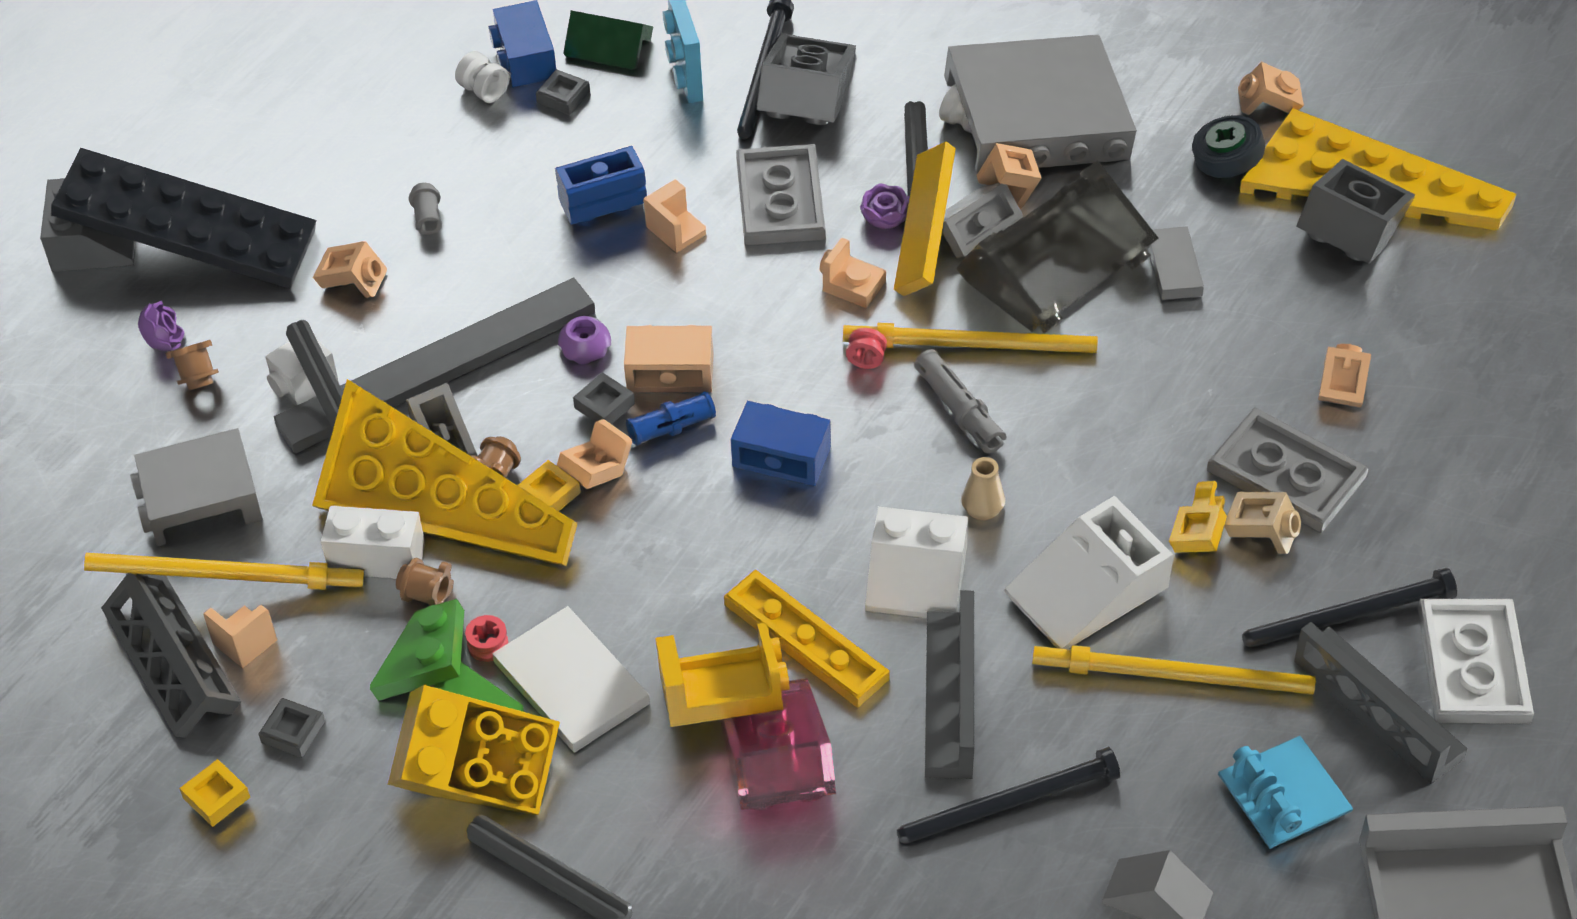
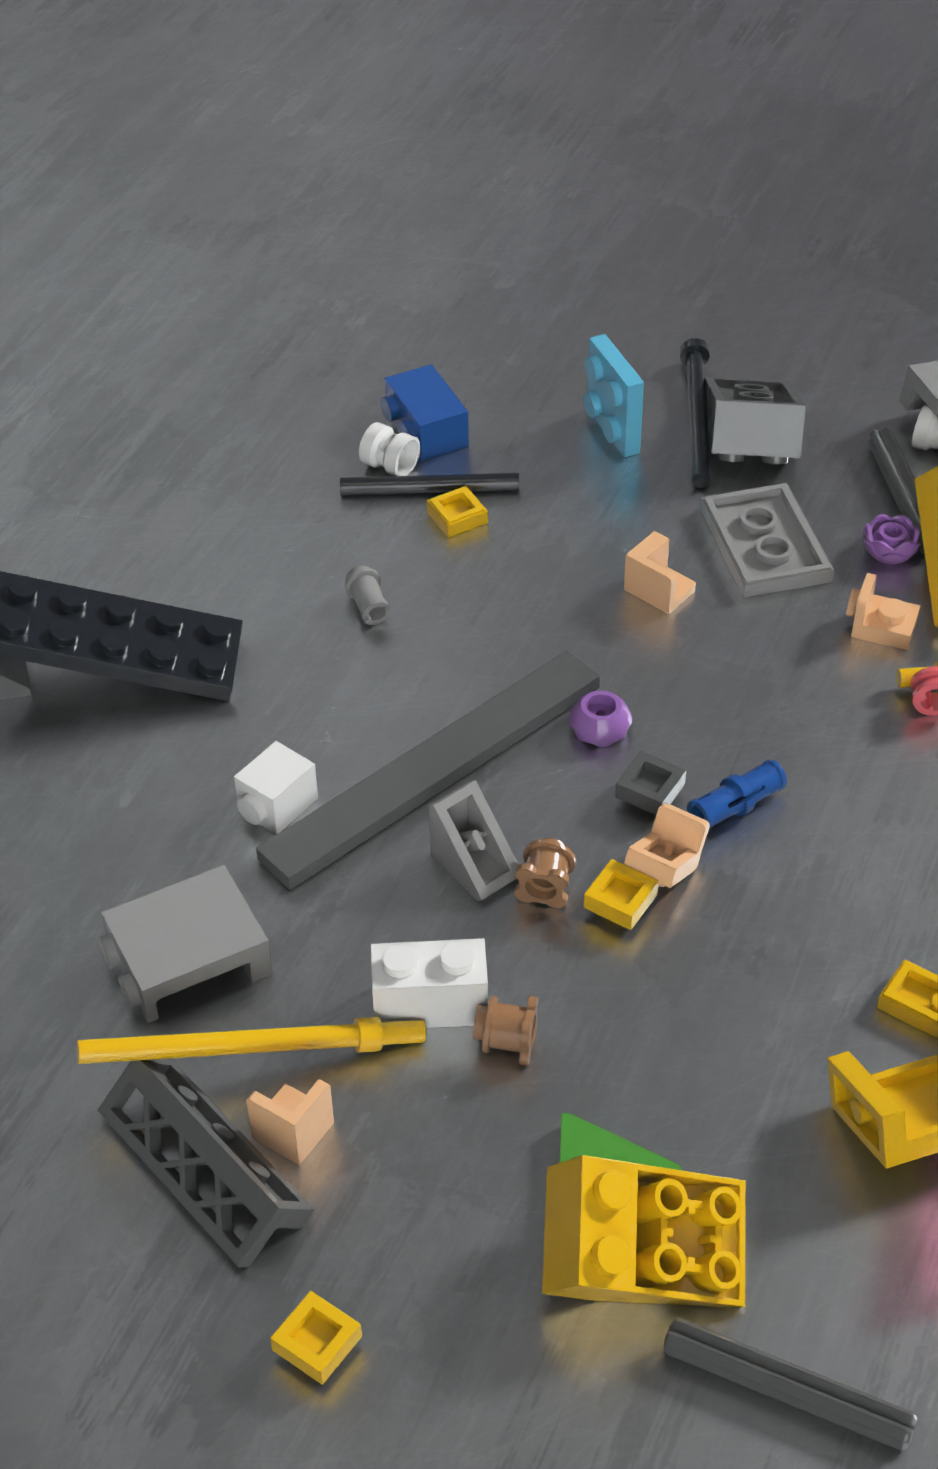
camera: 10 degrees left, 5 degrees down
medium lavender plate [138,301,184,351] -> none
medium nougat brick [165,339,219,390] -> none
dark grey tile [258,698,325,758] -> none
dark grey axle [286,320,343,428] -> none
light nougat bracket [312,241,387,298] -> none
yellow wing [312,379,578,566] -> none
bright green wing [370,599,465,701] -> none
coral bush [465,615,509,662] -> none
white tile [492,606,650,753] -> none
dark grey tile [536,69,590,115] -> none
blue brick [555,145,647,225] -> none
dark green panel [563,10,654,70] -> none
light nougat brick [624,325,714,392] -> none
blue brick [730,400,831,486] -> none
none -> black bar [340,473,519,496]
none -> yellow tile [426,486,488,538]

